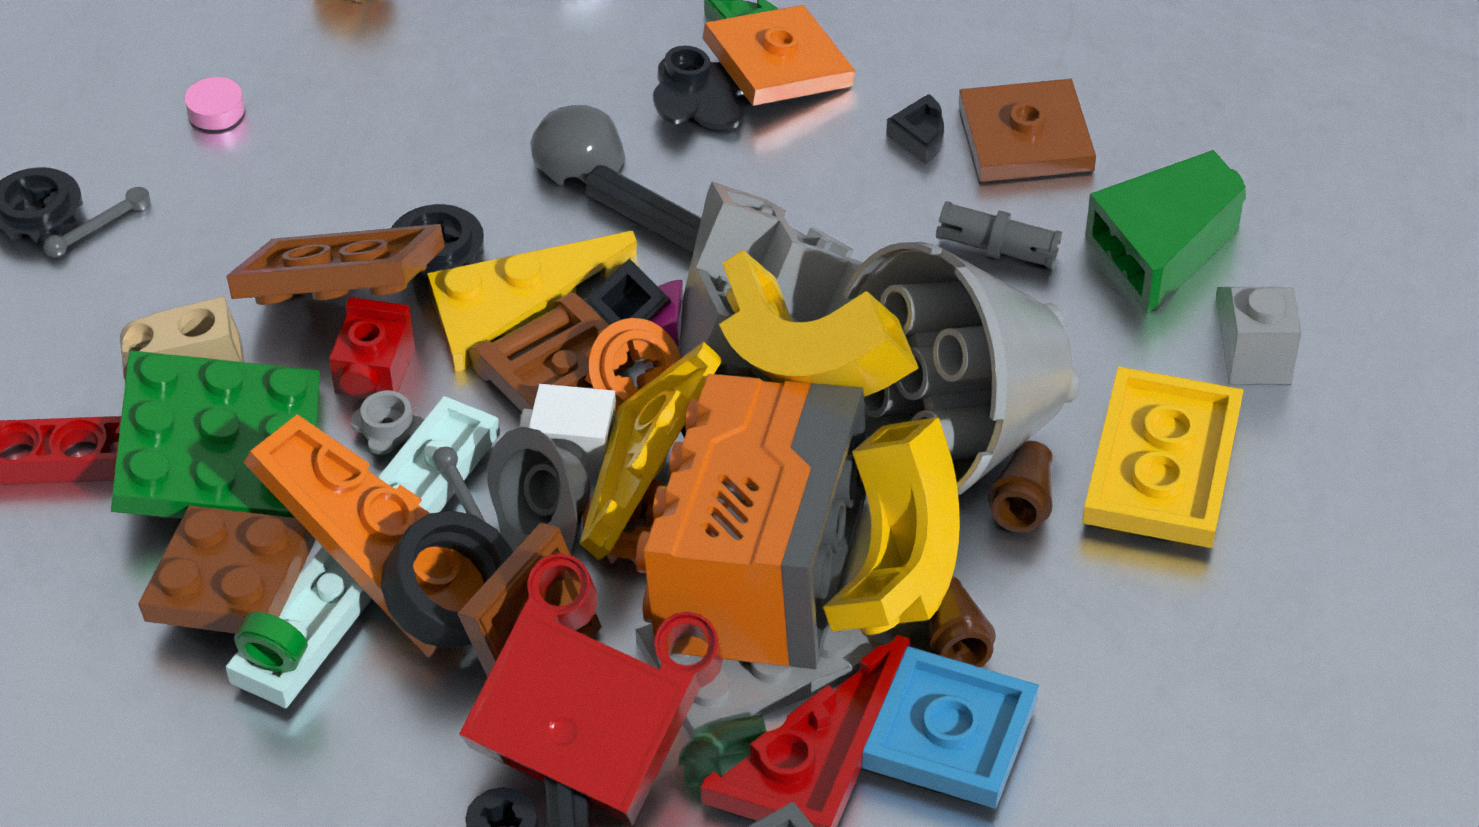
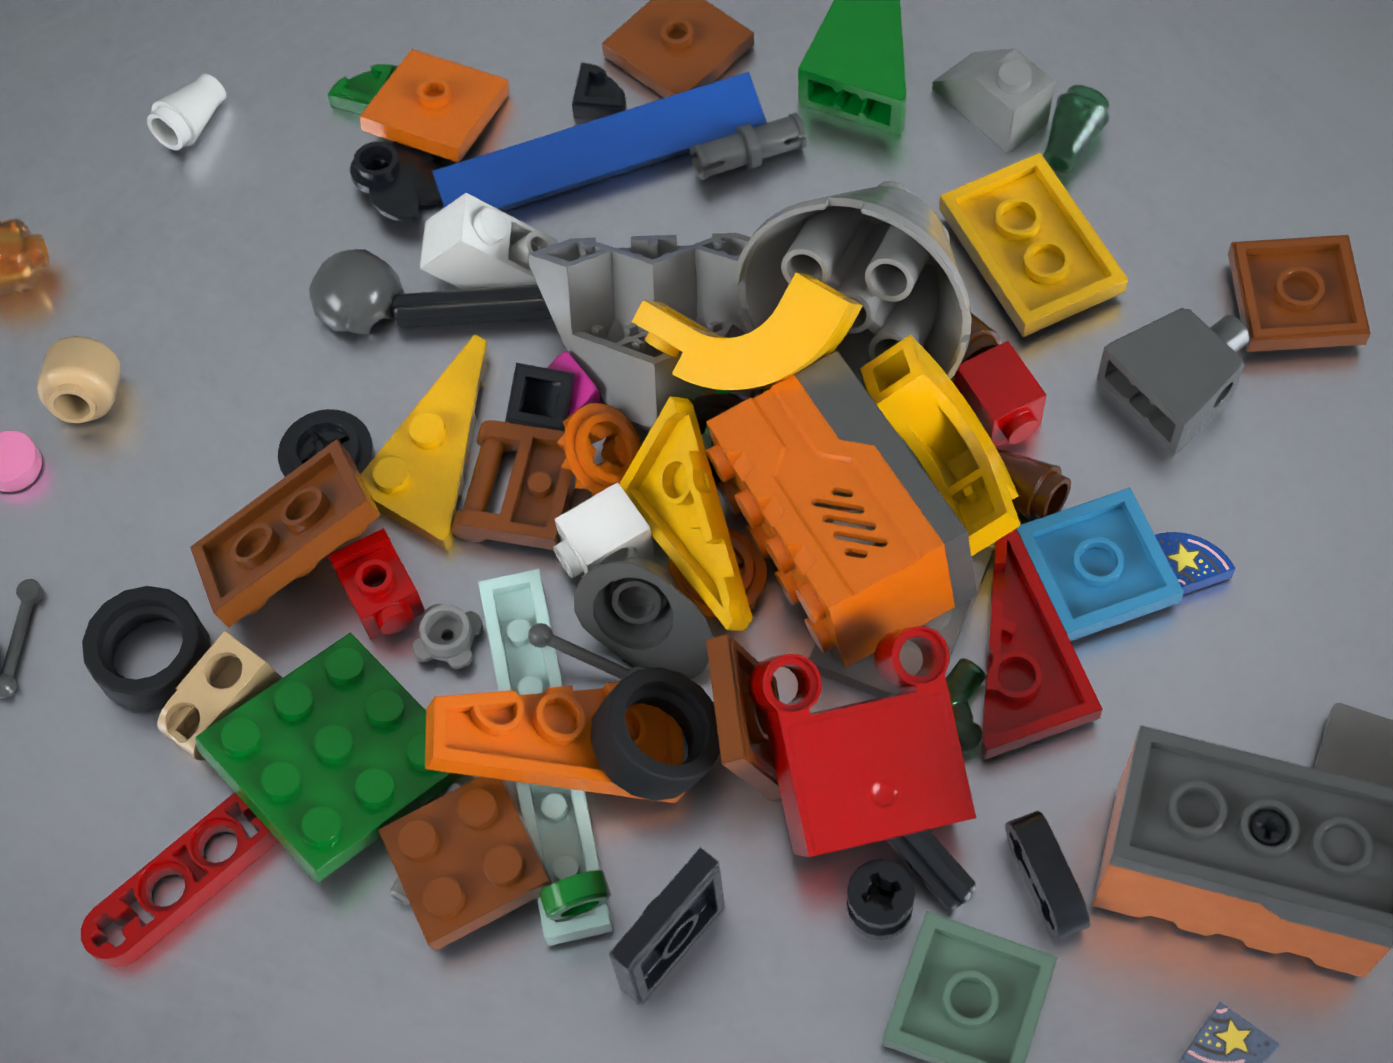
camera: 35 degrees left, 15 degrees up
none -> tan head [37,336,121,424]
none -> black tyre [82,586,211,712]
none -> white slope [420,193,557,290]
none -> blue tile [432,72,767,212]
none -> black plate [609,847,725,1004]
none -> red brick [954,341,1047,447]
none -> clear green cone [1043,85,1109,173]
none -> dark grey torso [1097,308,1250,455]
none -> blue tile [1155,532,1236,595]
none -> dark orange plate [1228,235,1371,352]

